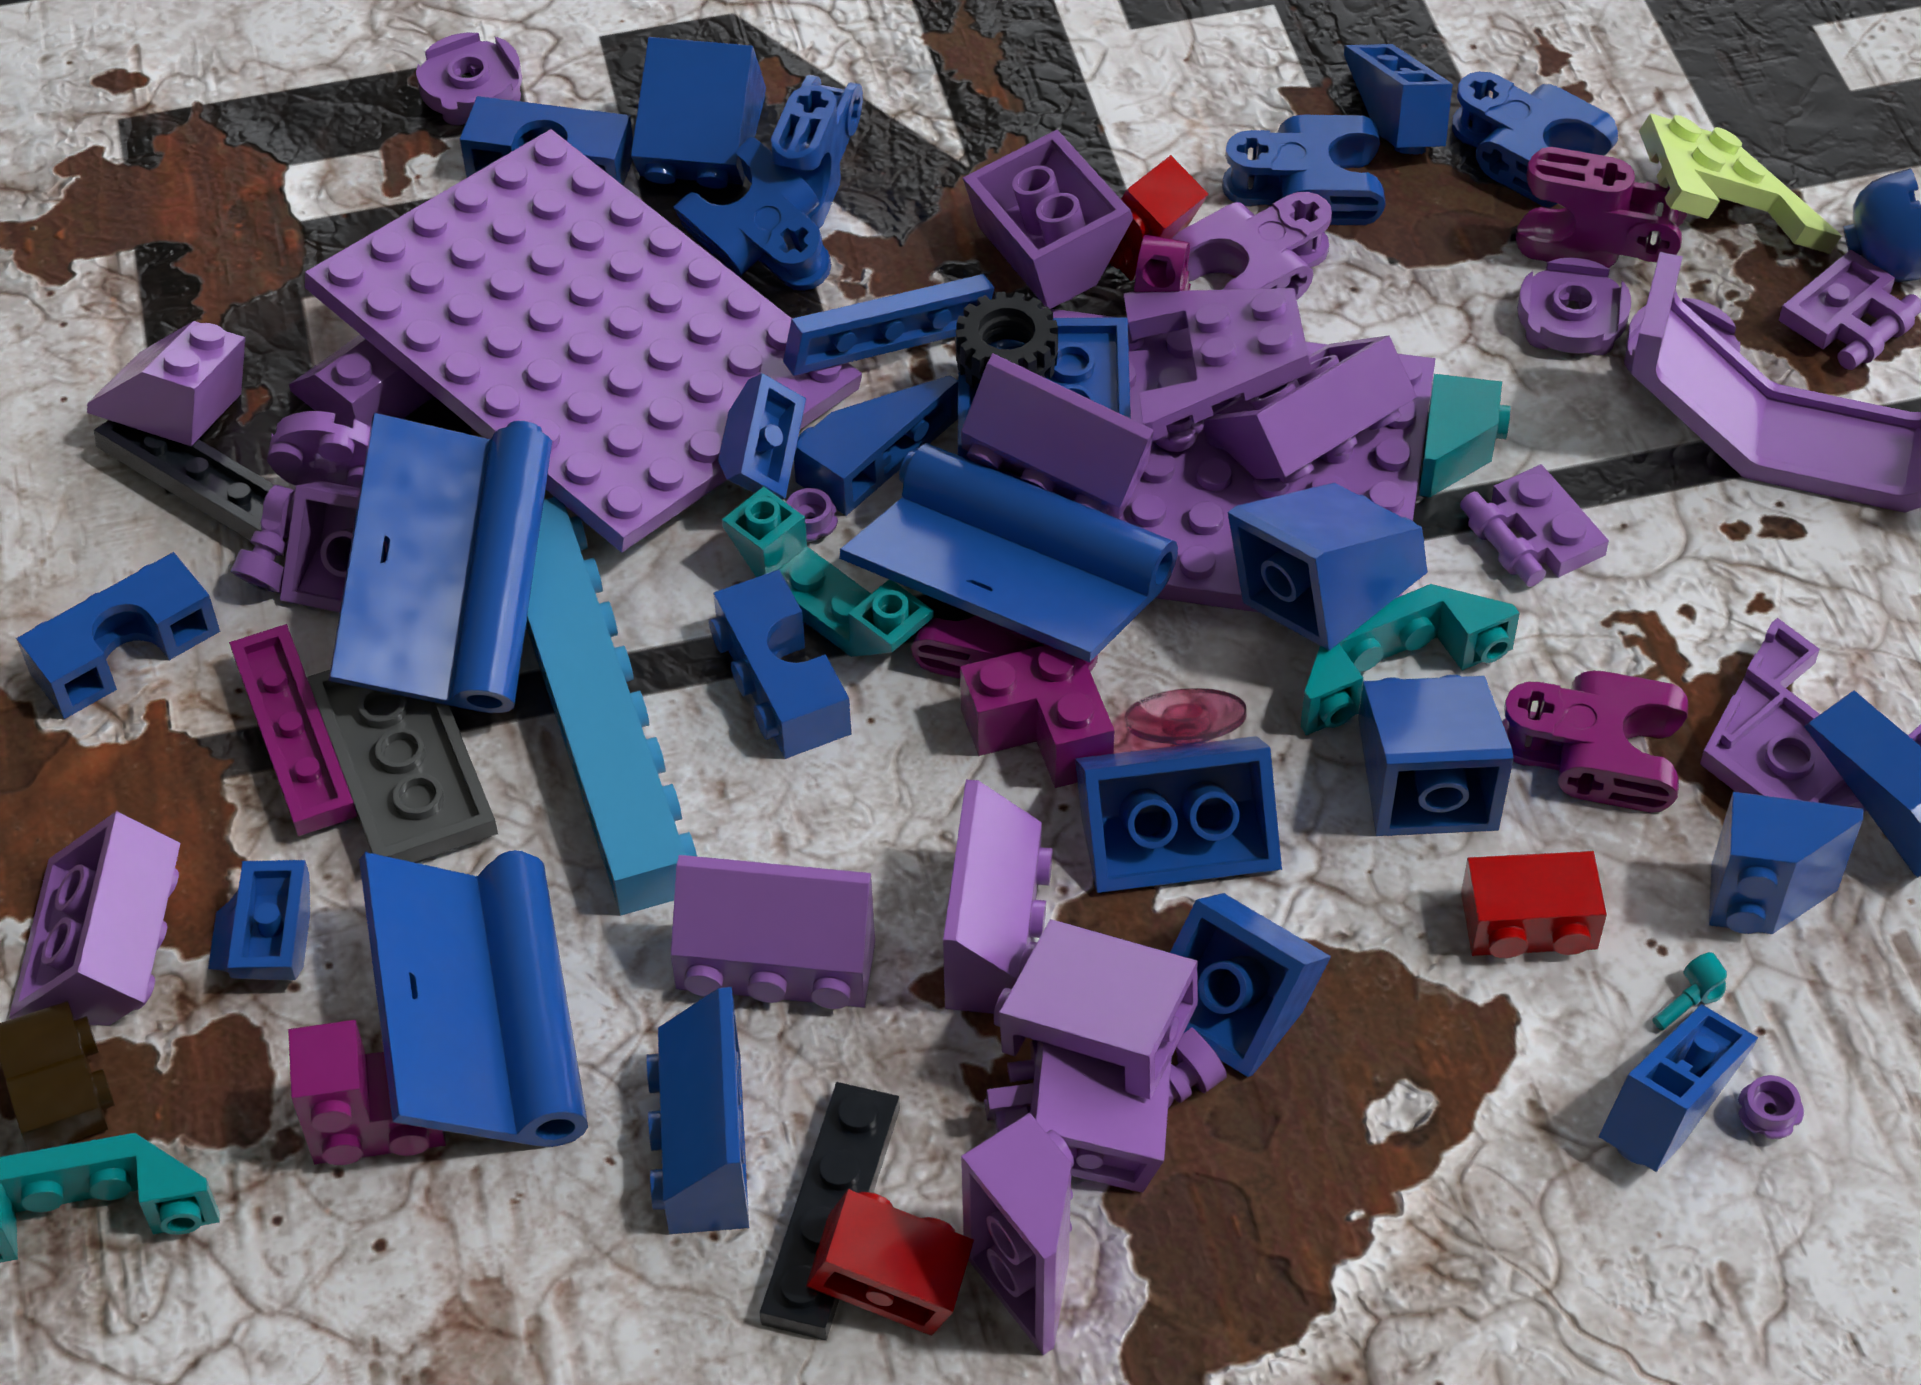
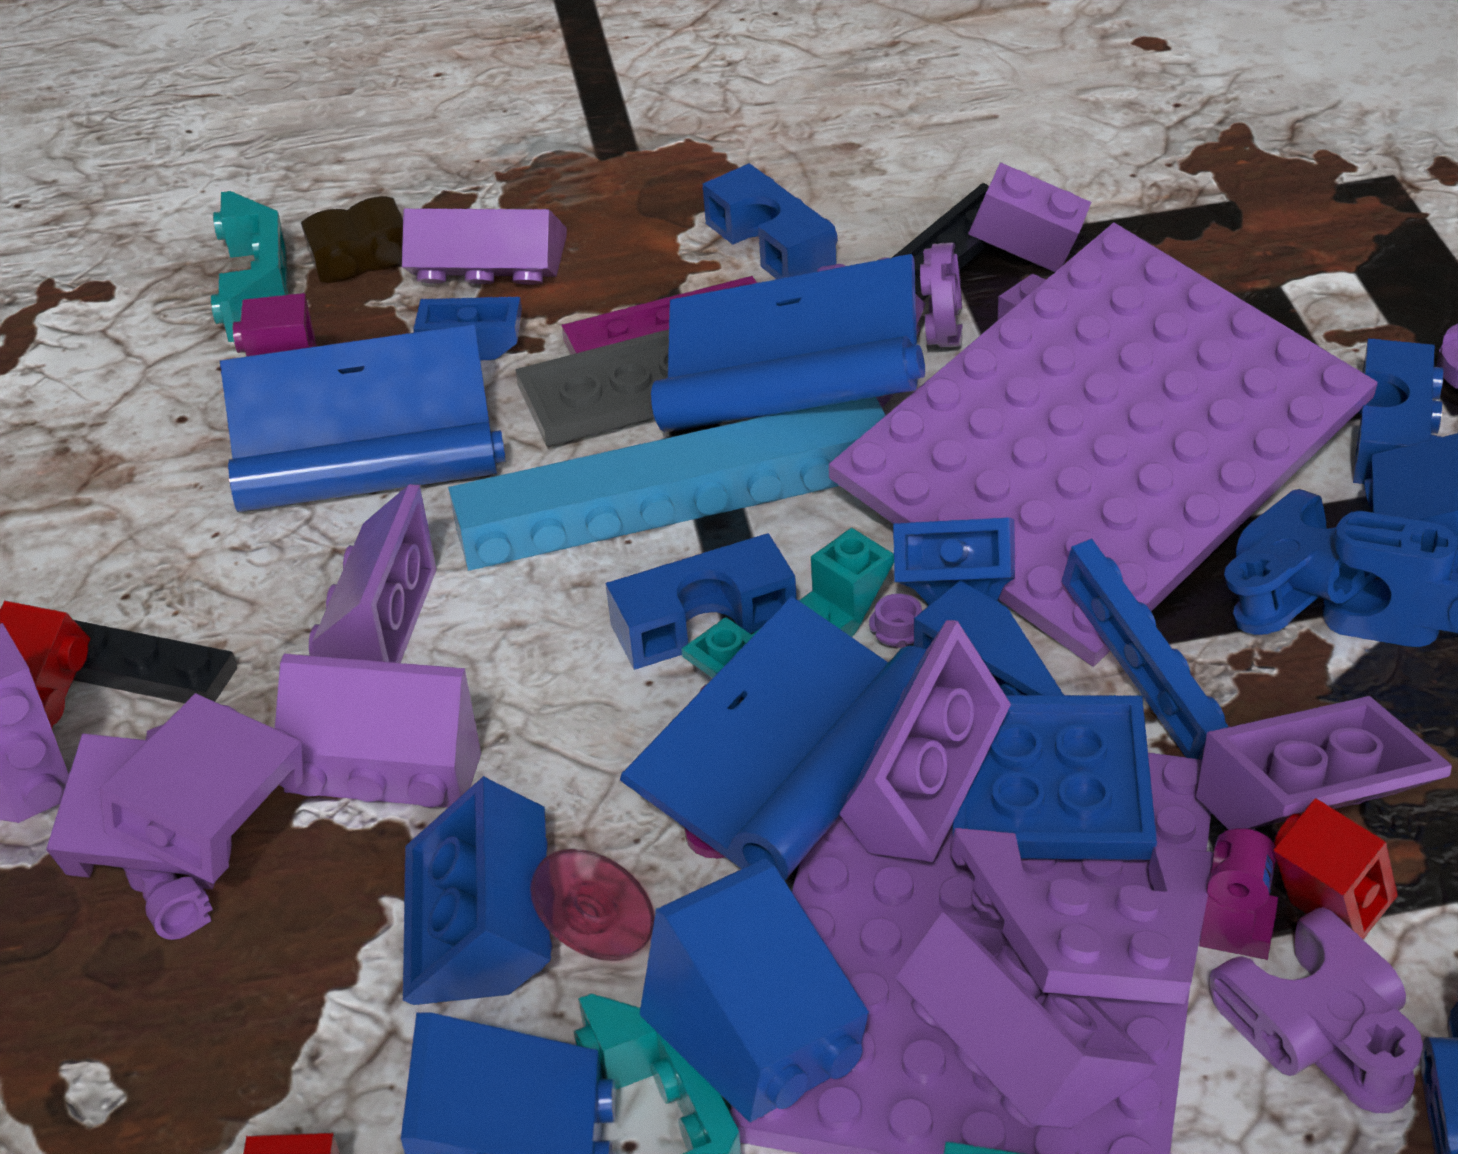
camera: 95 degrees right, 10 degrees down
blue slope [646,987,749,1235] -> none
black tyre [955,292,1058,387] -> none
magenta brick [960,645,1115,788] -> none
blue slope [1170,893,1331,1077] -> none

